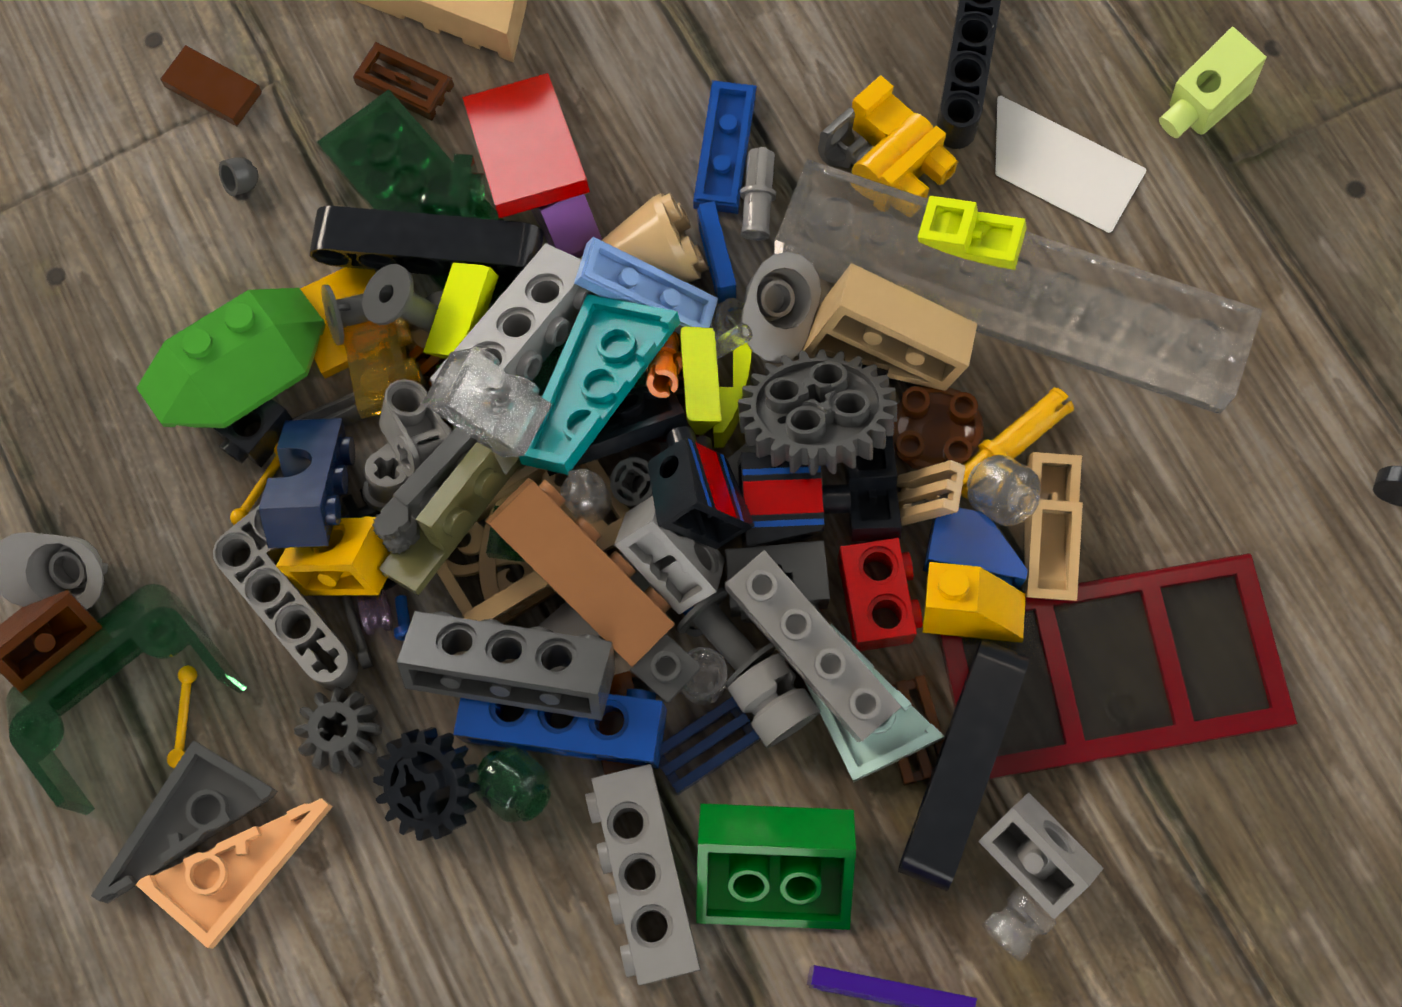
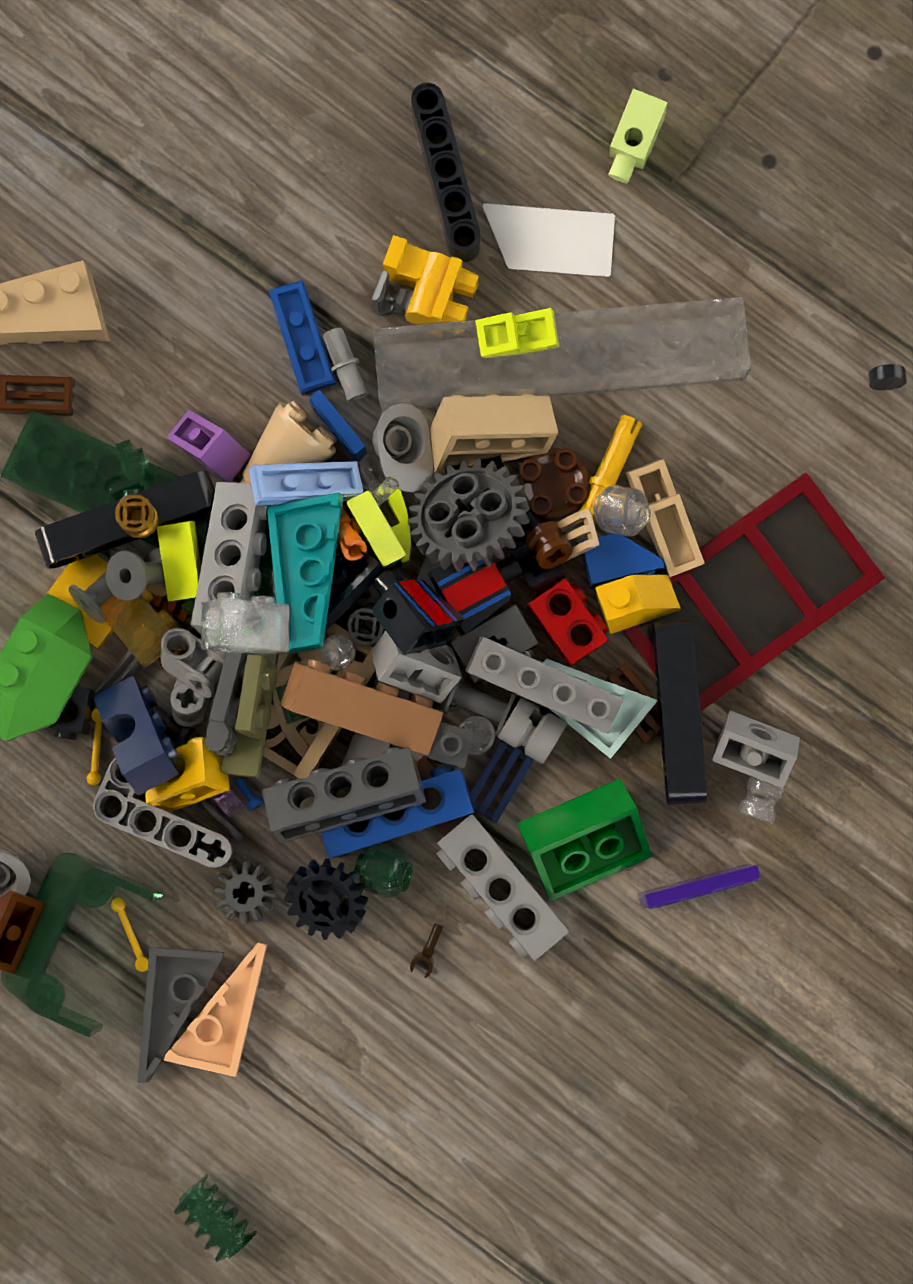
camera: 30 degrees left, 10 degrees up
tile [462,73,590,218] -> none
none -> pearl gold wheel [115,494,159,539]
none -> dark brown hand [410,924,443,978]
none -> reddish brown wheel [525,522,573,569]

